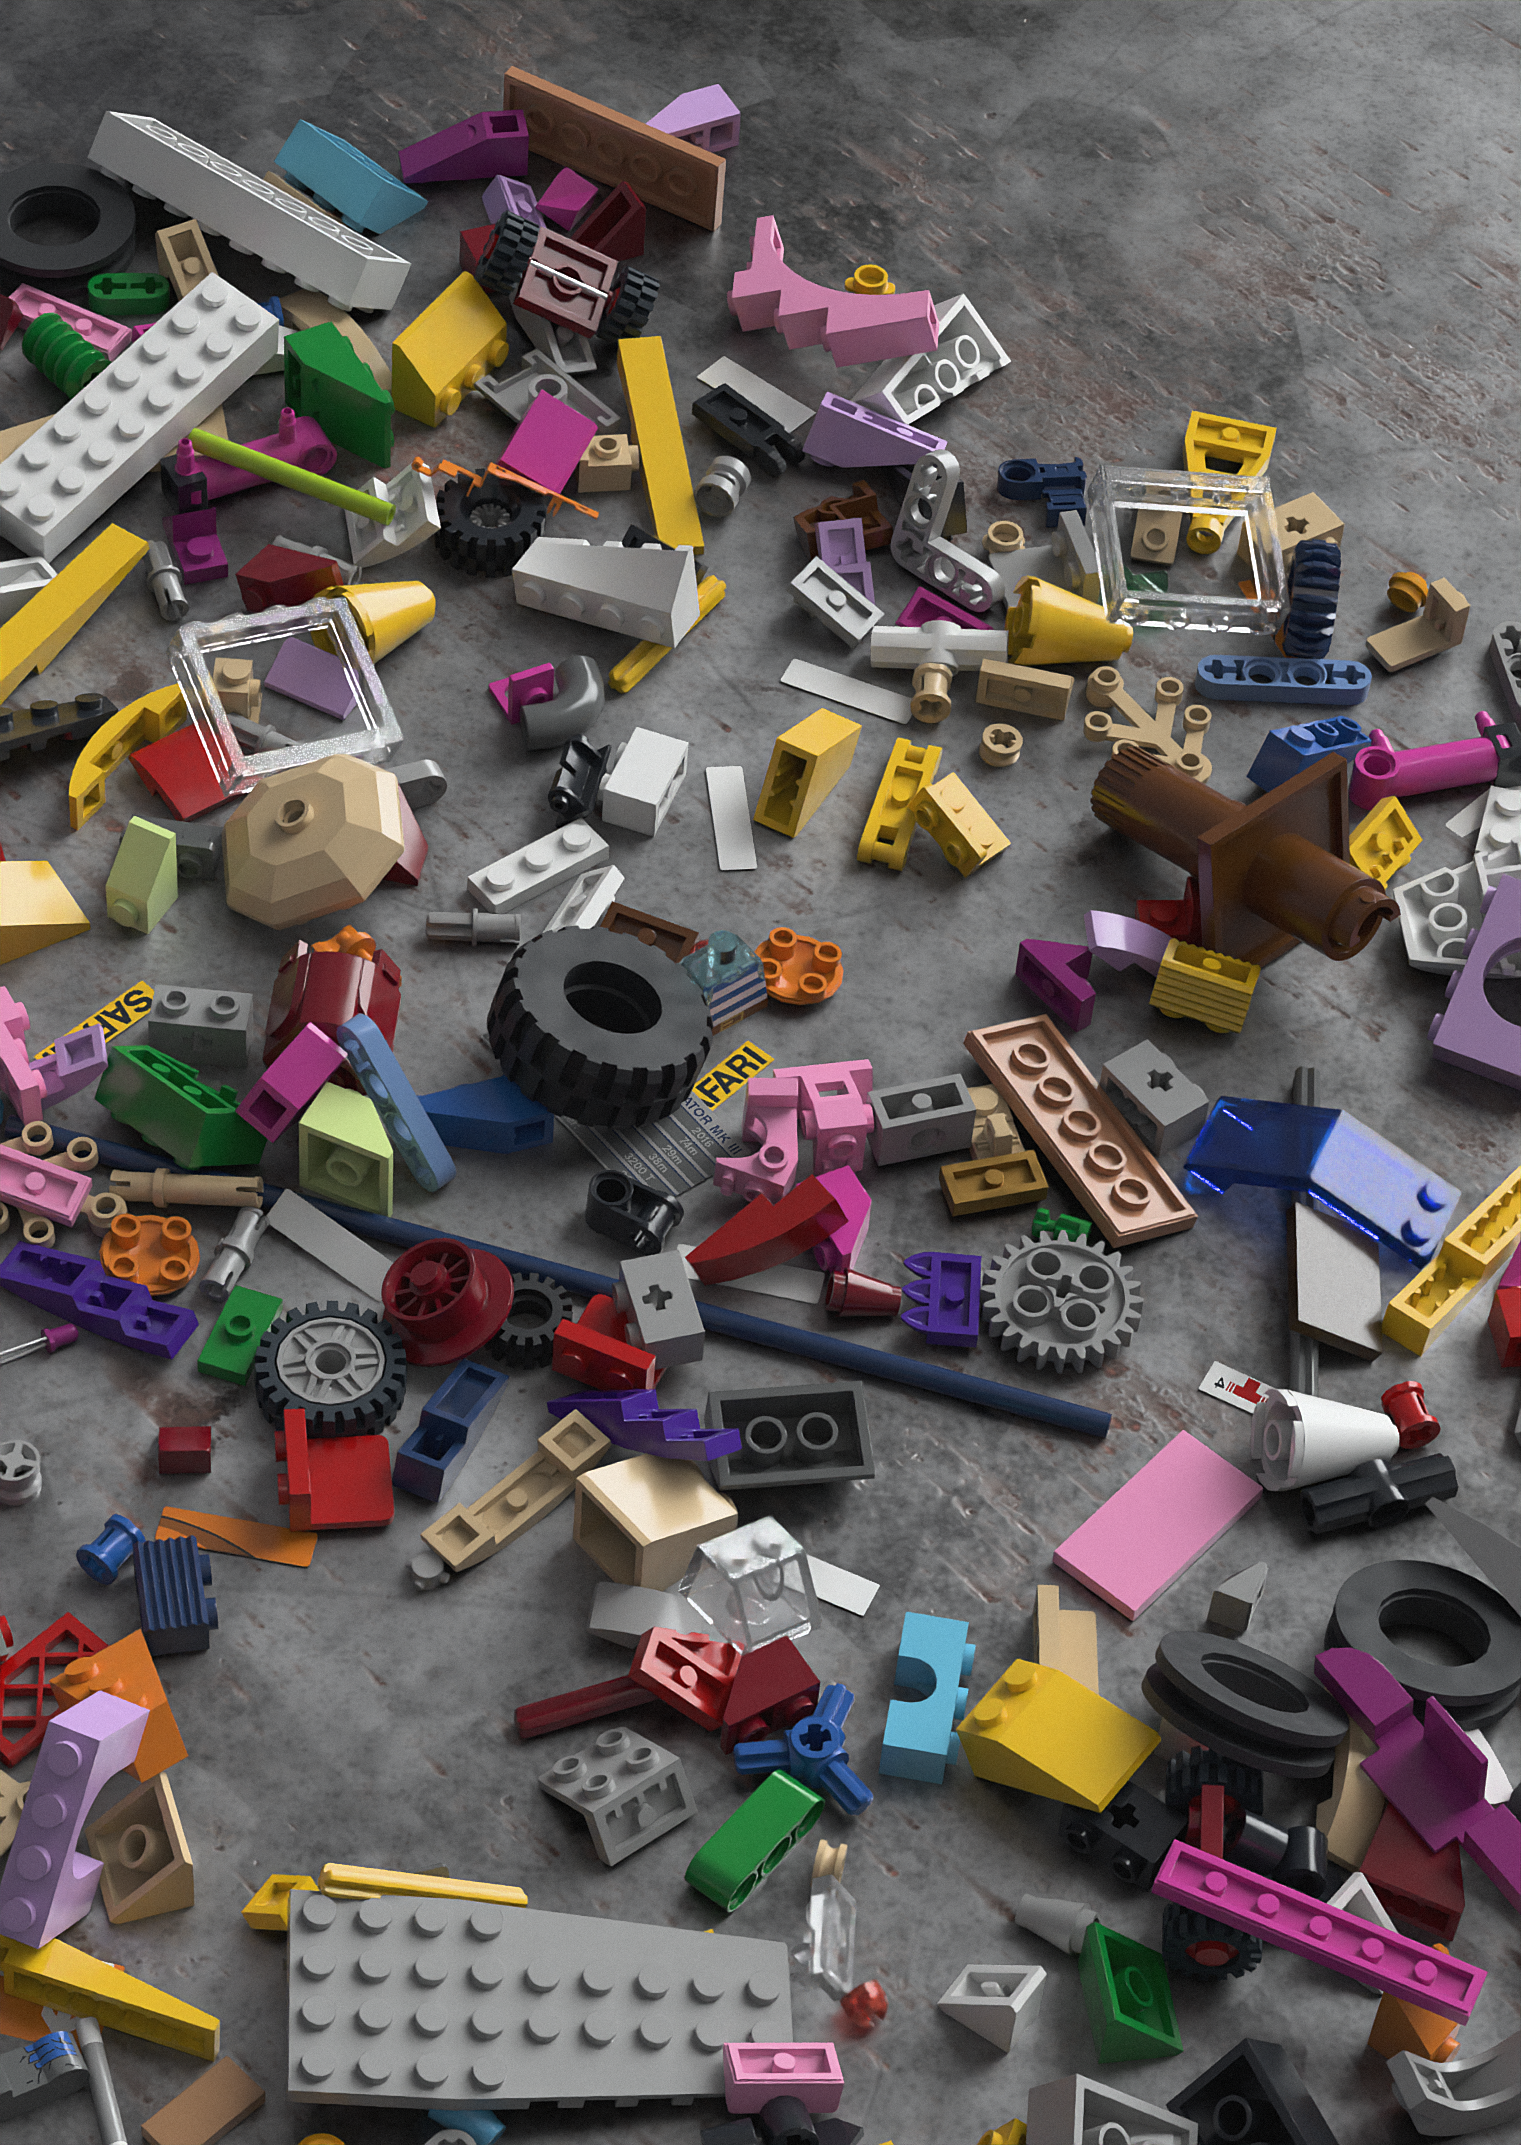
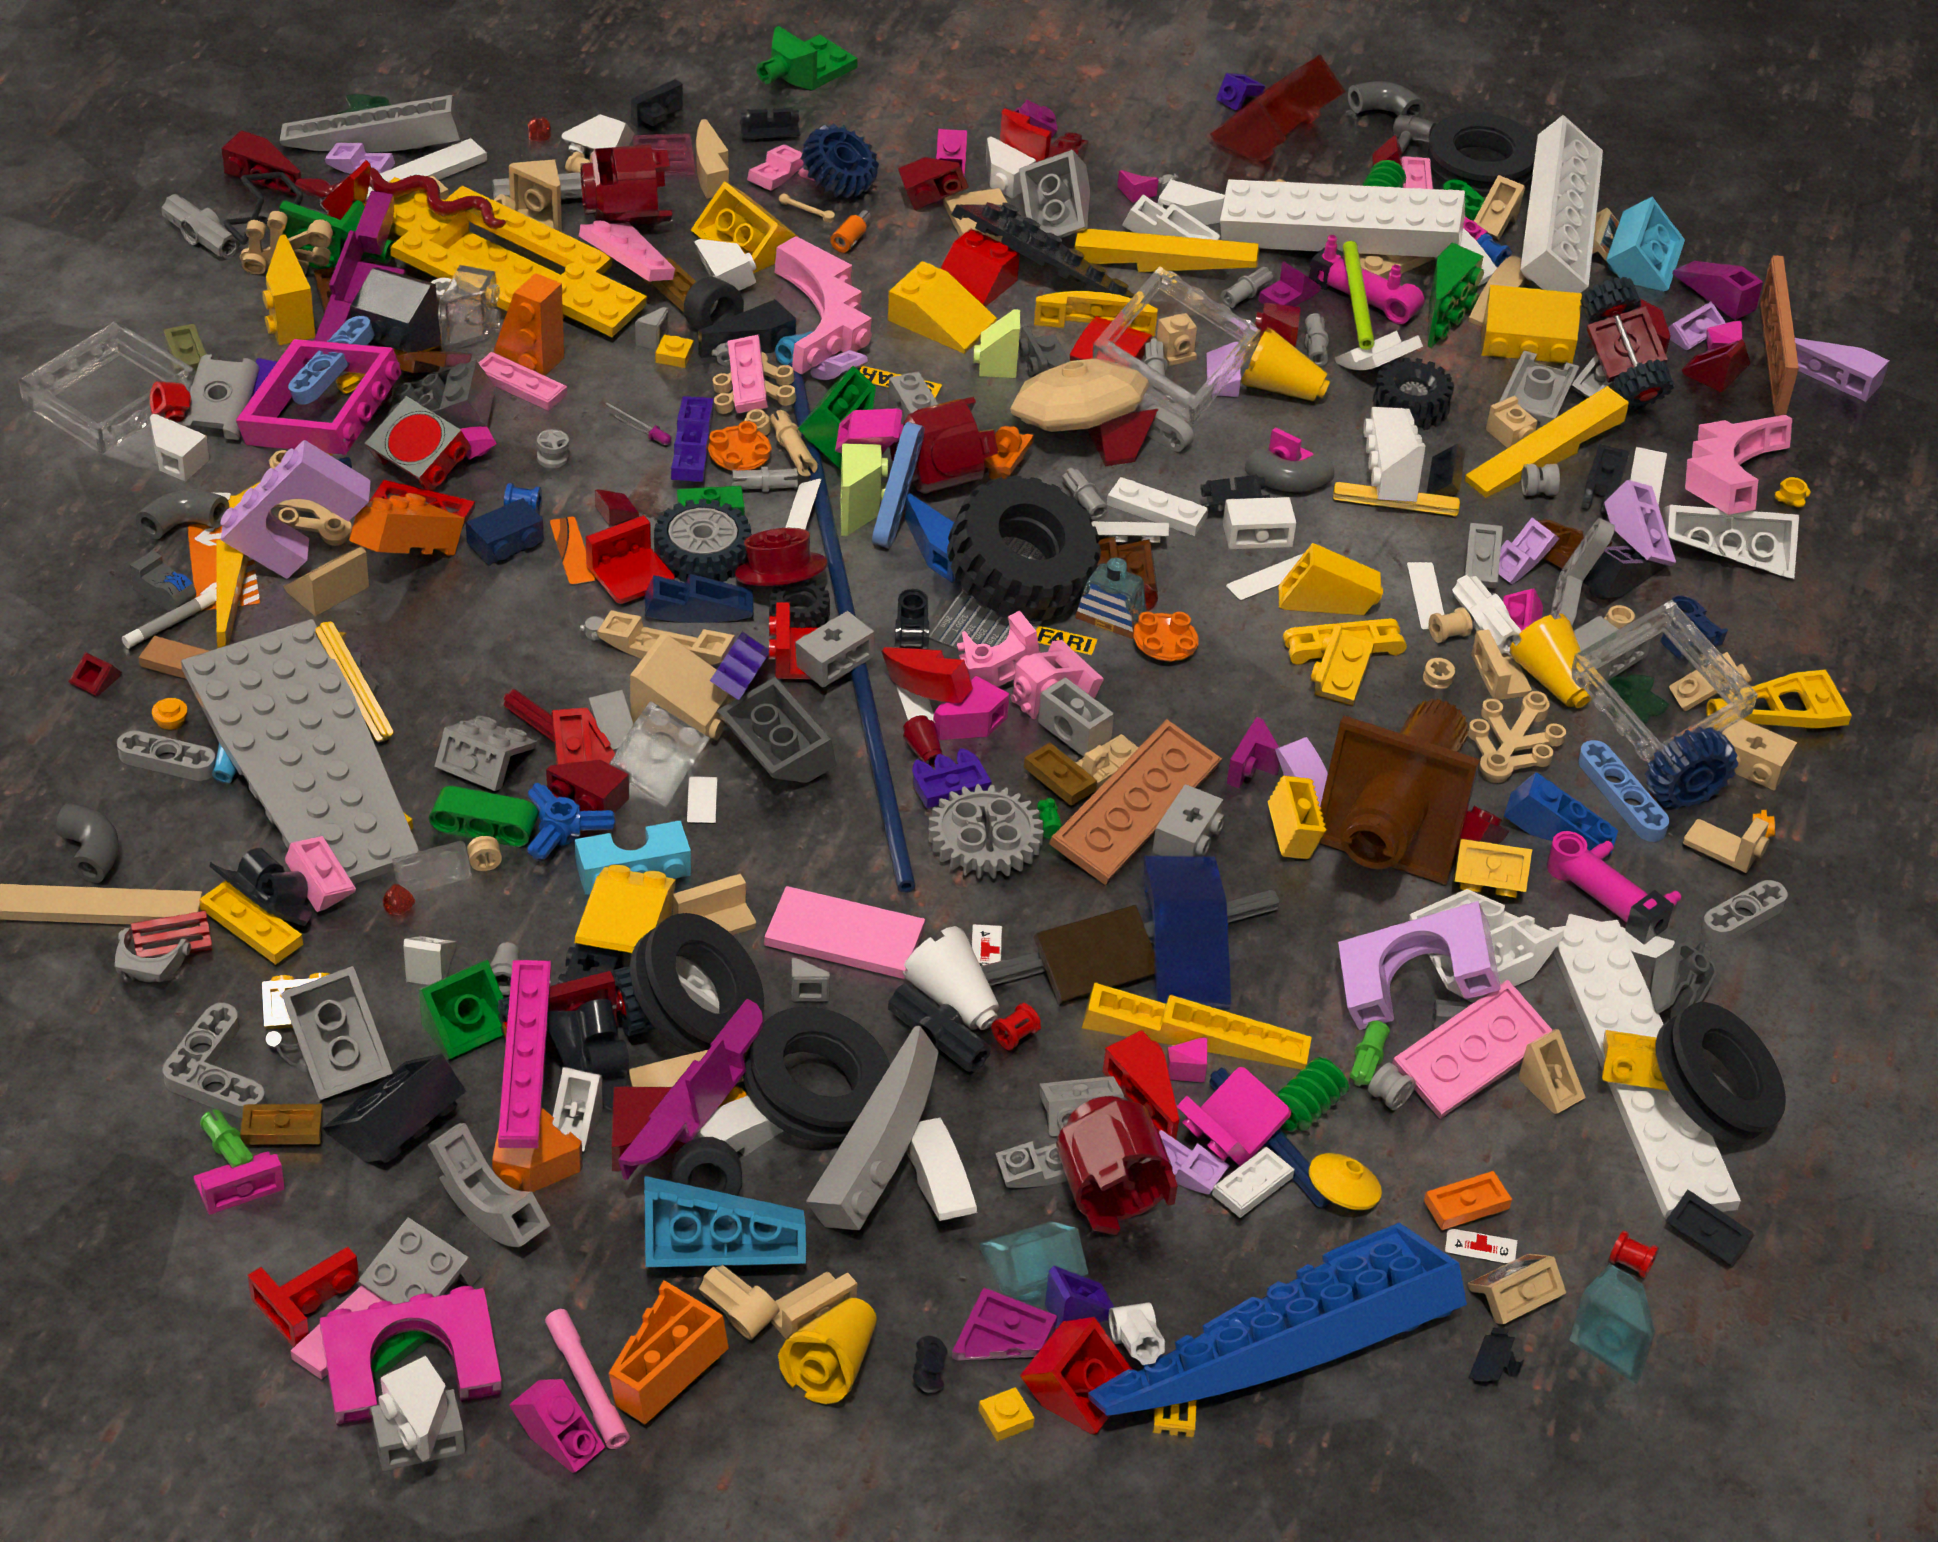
camera: 65 degrees right, 5 degrees down
orange piece [411,457,599,520] -> none
dark pink slope [488,389,598,497] -> none

